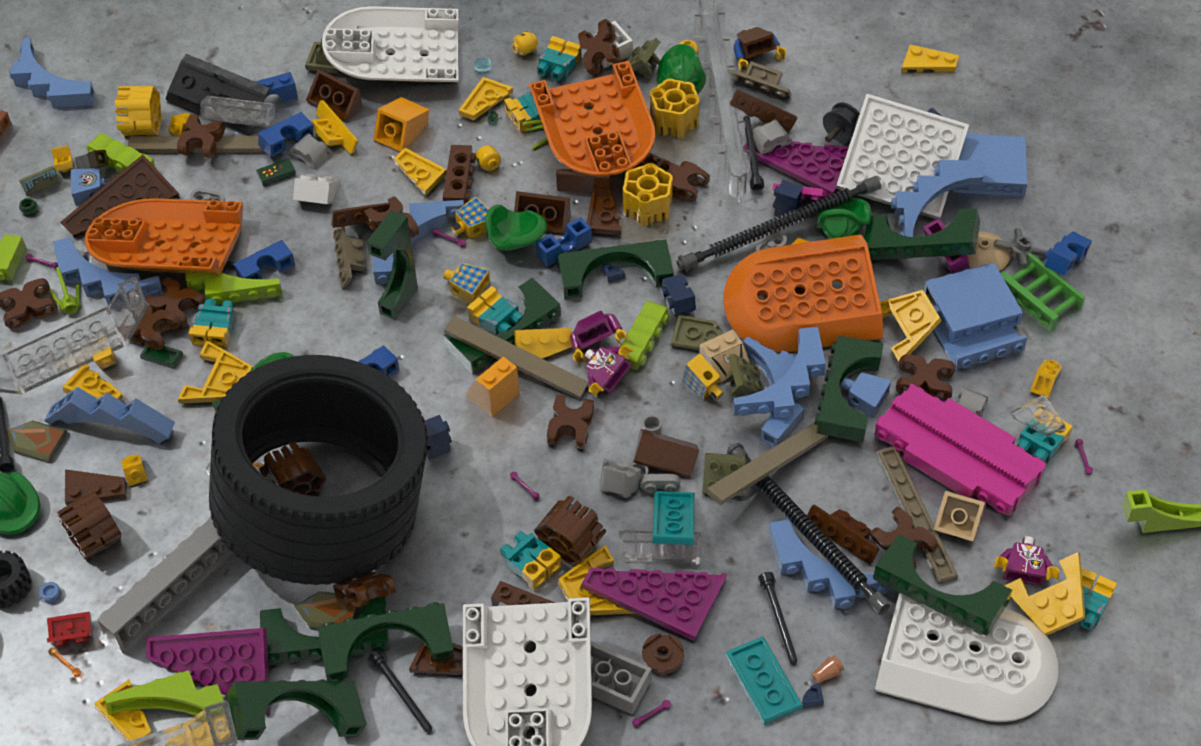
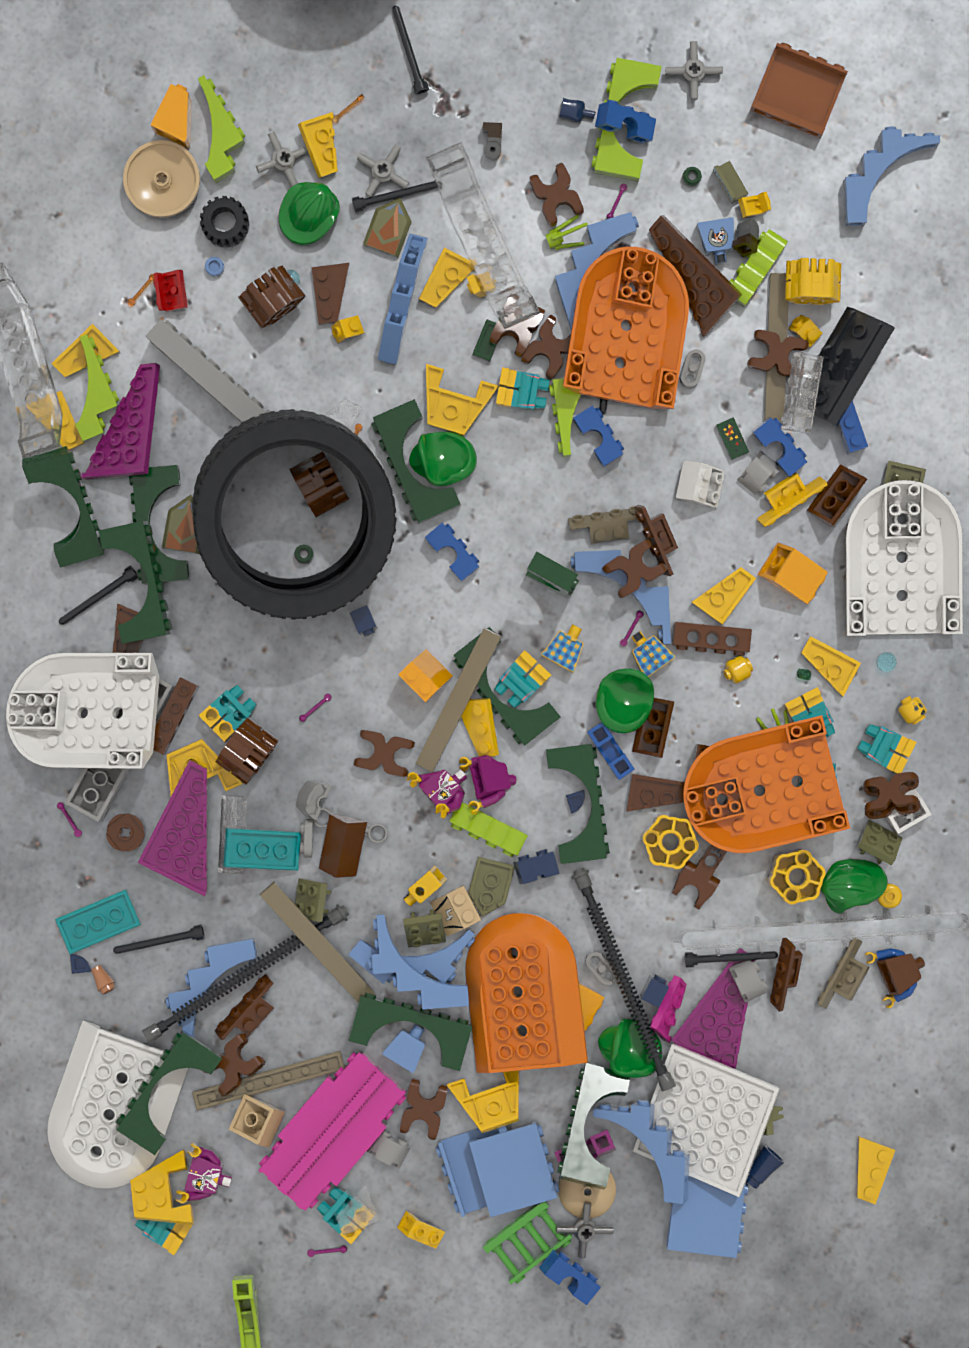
camera: 90 degrees right, 35 degrees up
reddish brown piece [333,571,396,607] -> none
black wheel [823,102,860,144] -> none

